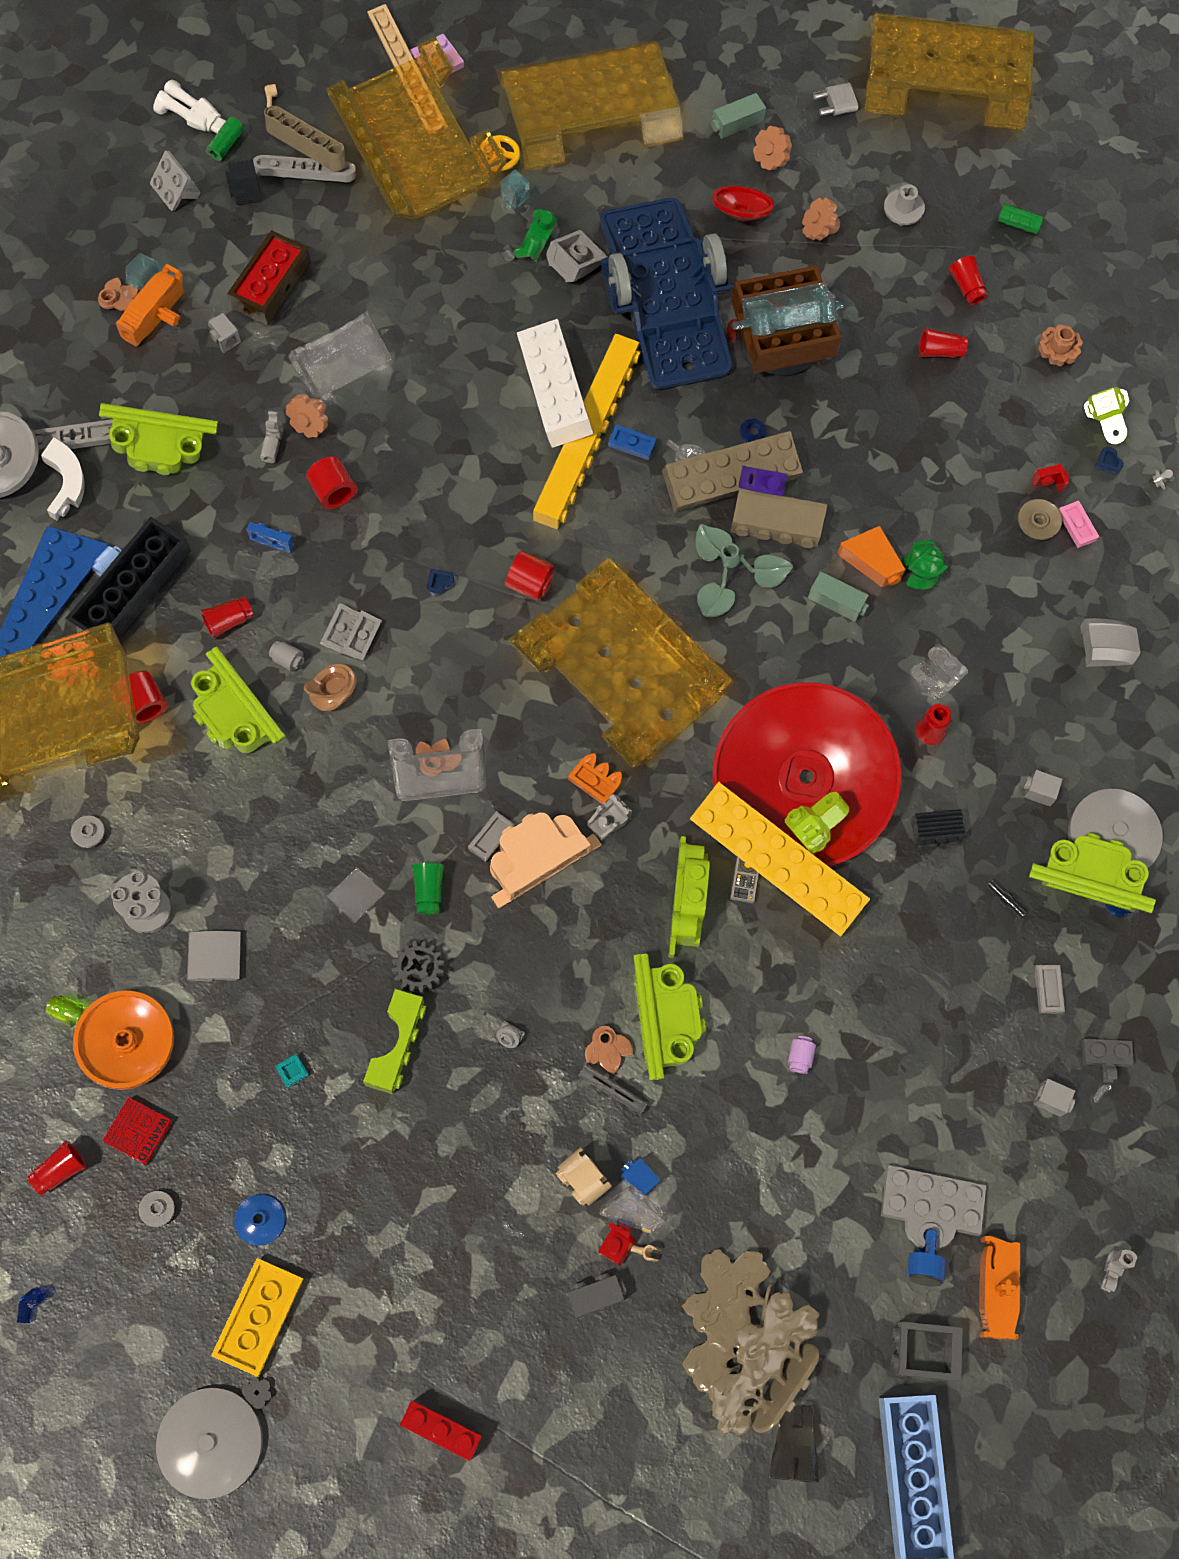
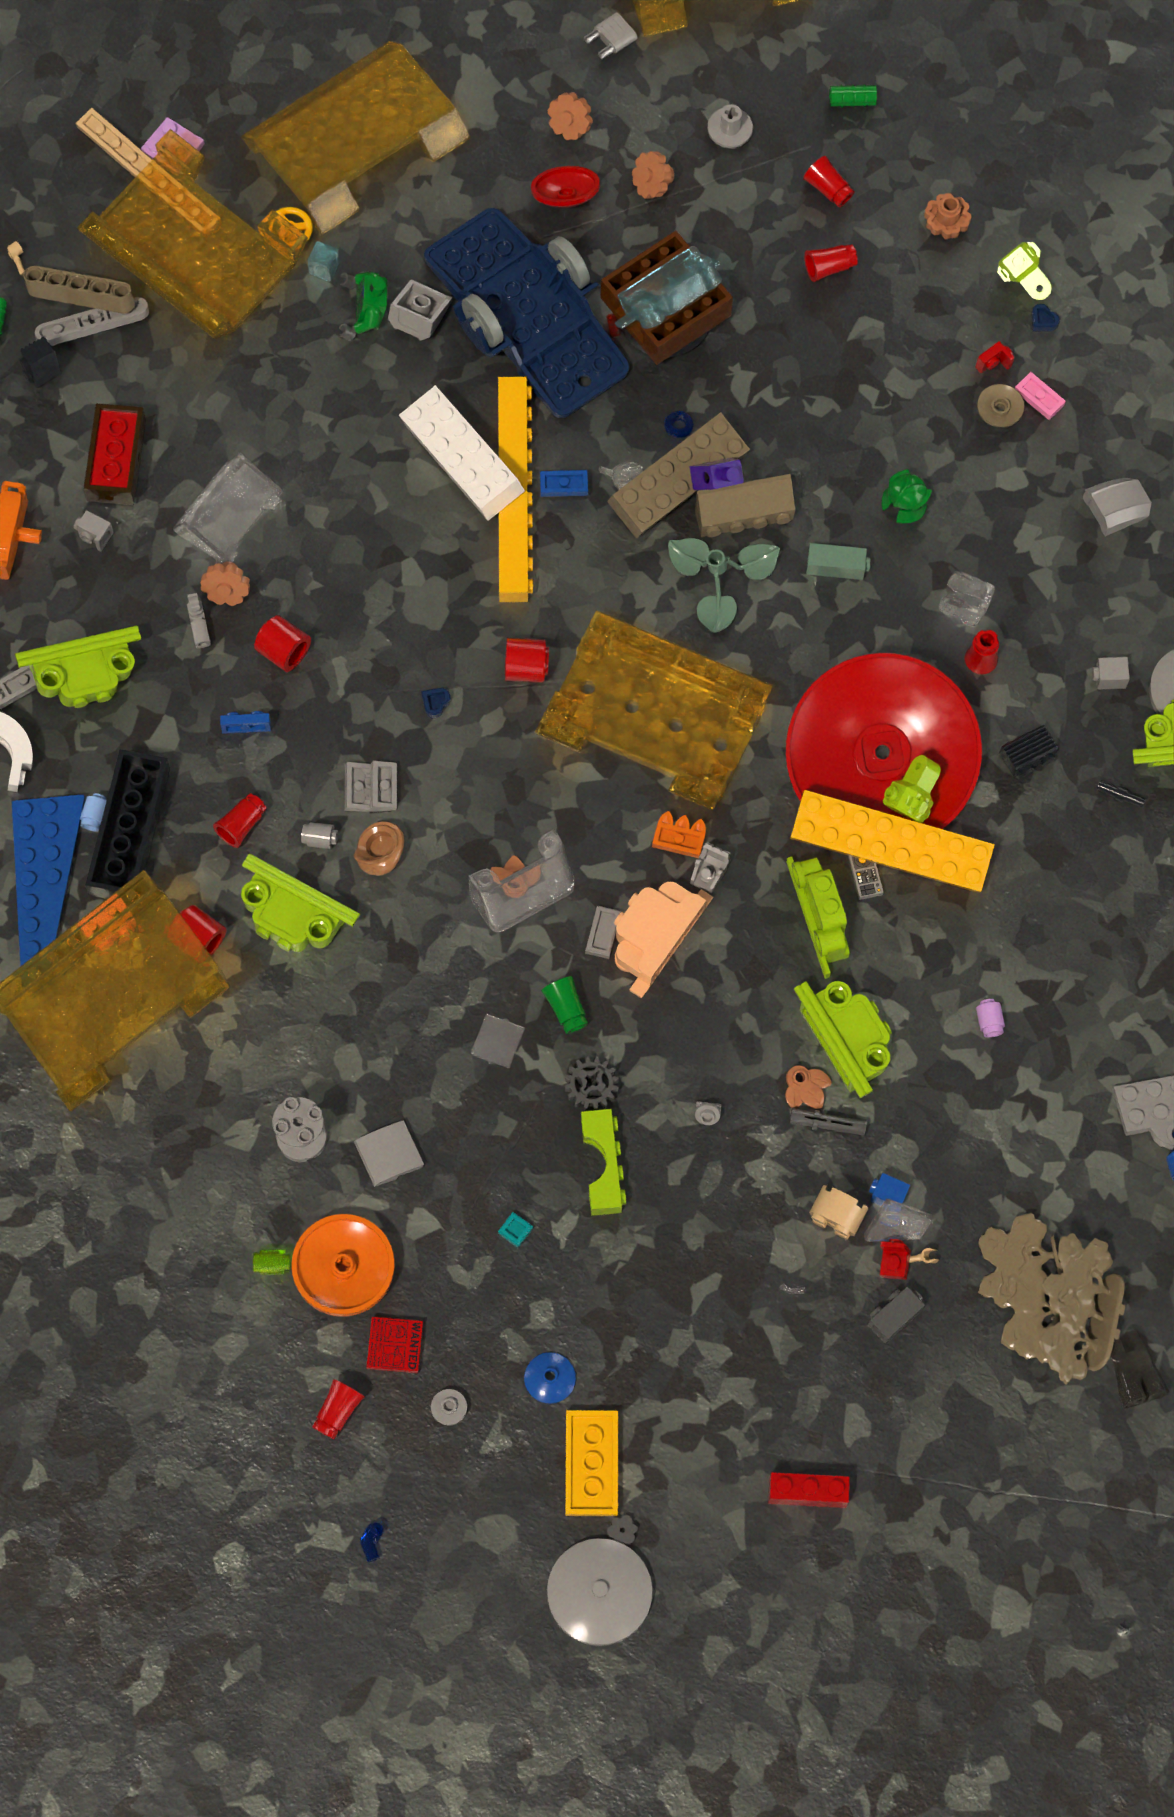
camera: 20 degrees left, 0 degrees up
light grey piece [71,816,105,848] -> none
sand green brick [711,93,766,139] -> none
orange slope [837,526,905,587] -> none
light grey plate [1152,469,1175,490] -> none

